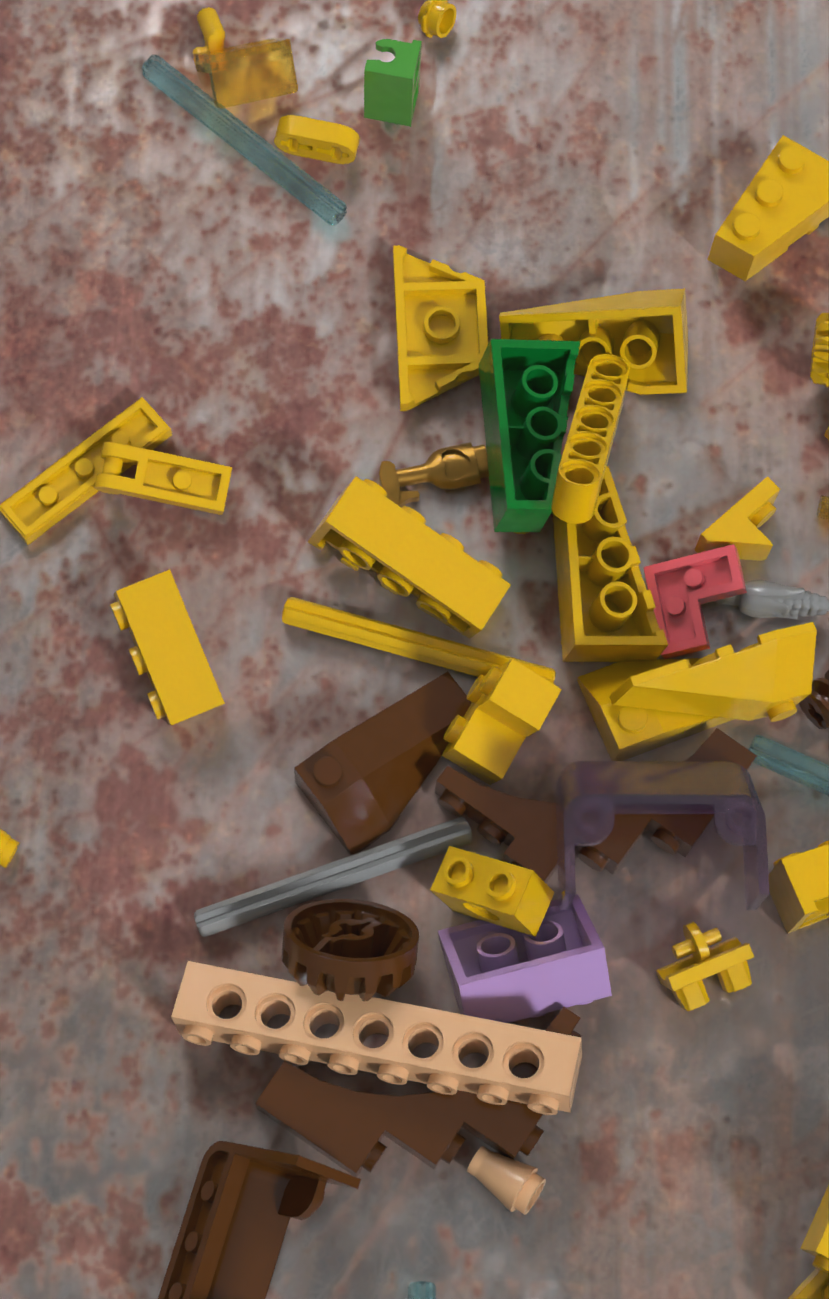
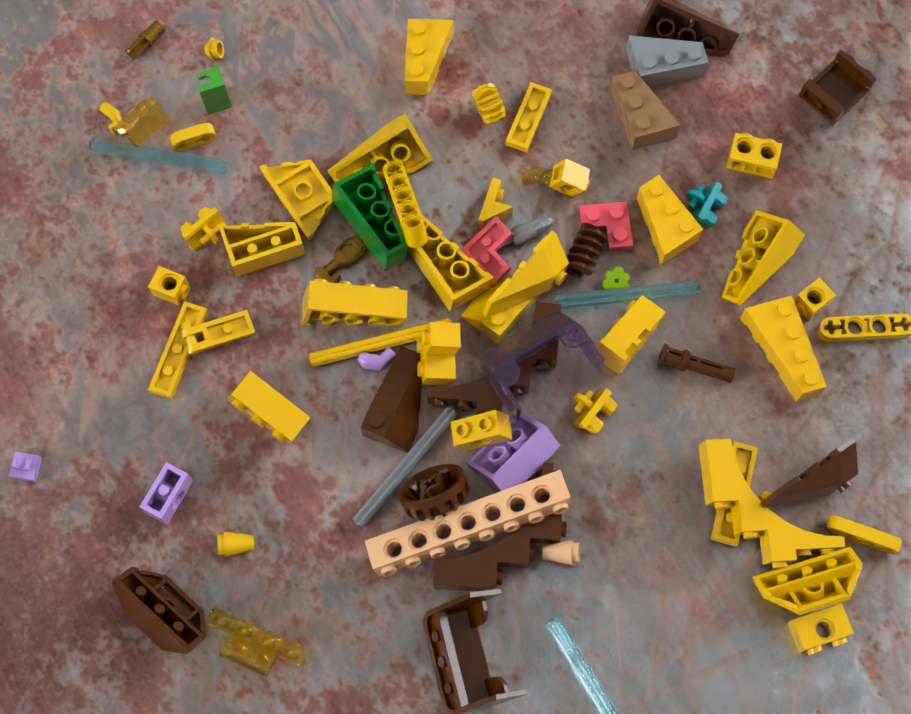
camera: 25 degrees left, 0 degrees up
none -> yellow brick [148,266,190,306]
none -> yellow hips [180,207,227,252]
none -> yellow wedge [218,222,306,277]
none -> lavender arm [358,347,396,371]

